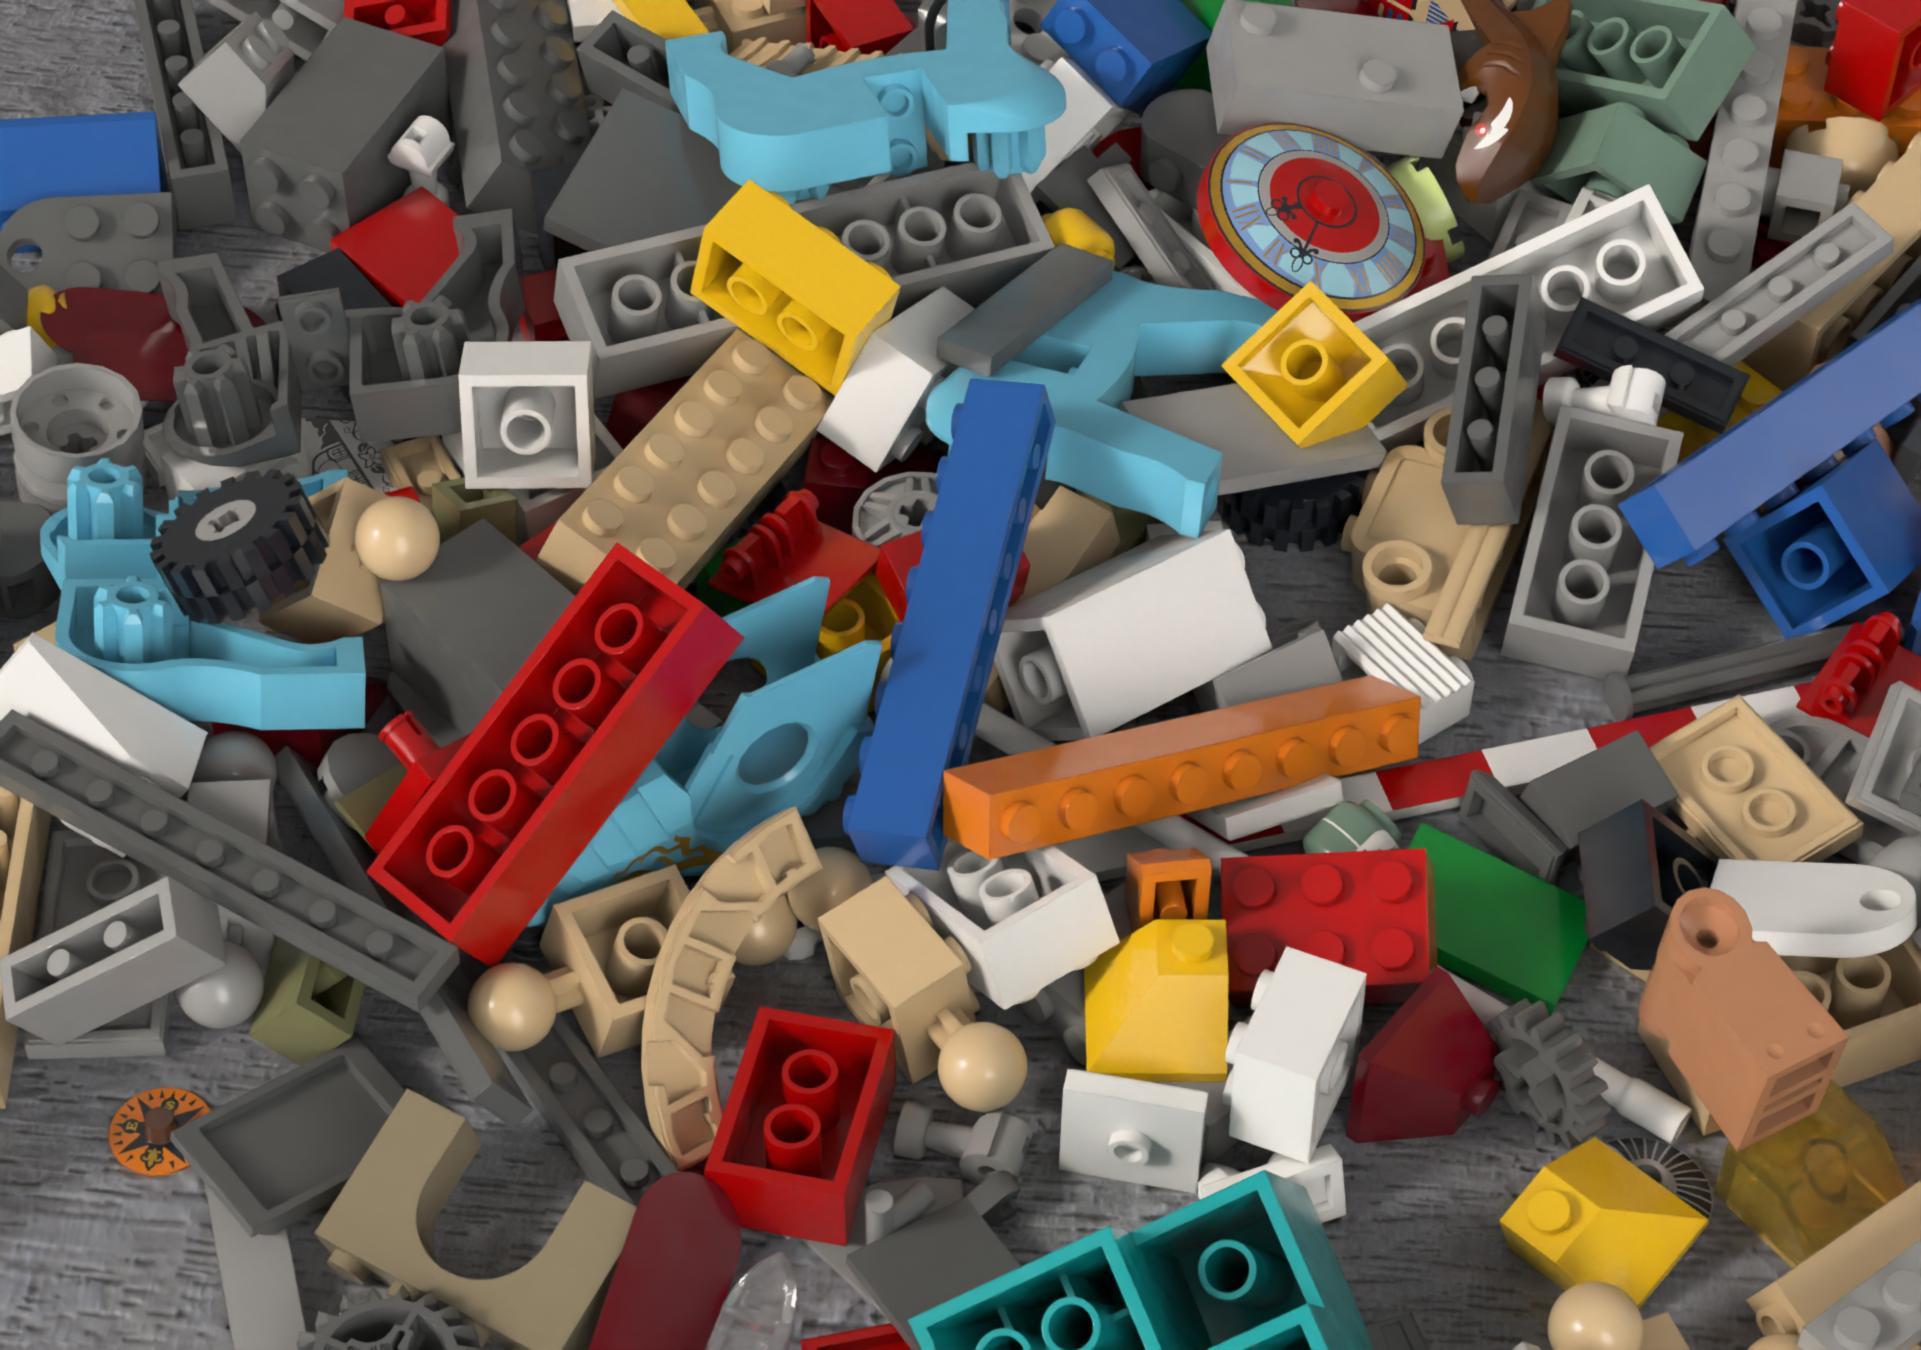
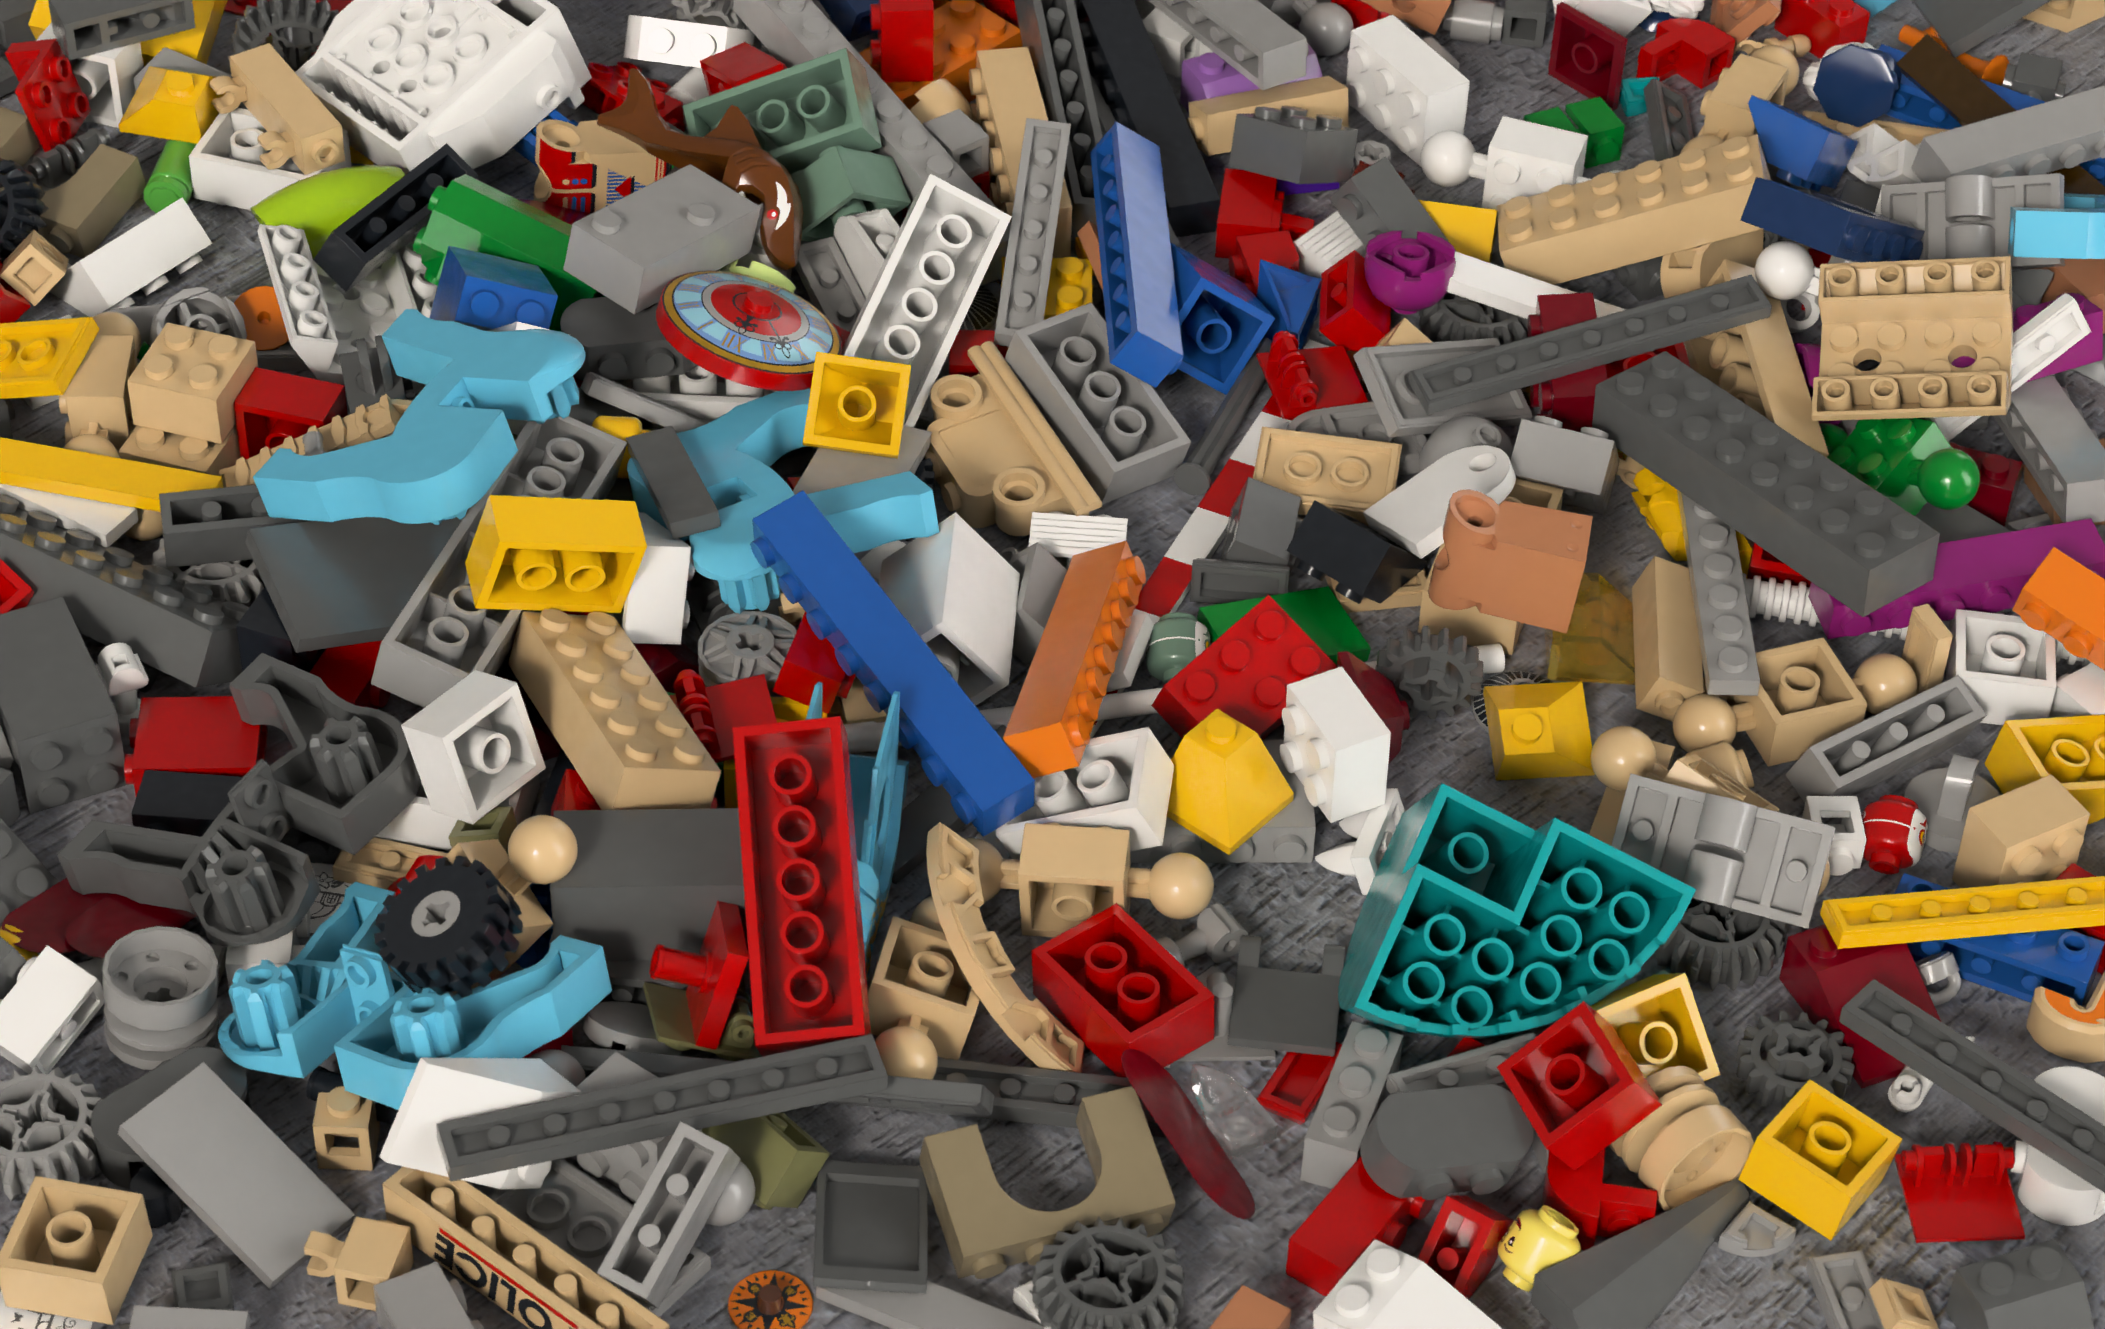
camera: 50 degrees left, 5 degrees down
white plate [1059,1069,1208,1194] -> none
orange slope [1124,847,1212,933] -> none
dark grey brick [1441,274,1547,525] -> none
white leg [1543,365,1666,426] -> none
black tile [1553,297,1750,434] -> none

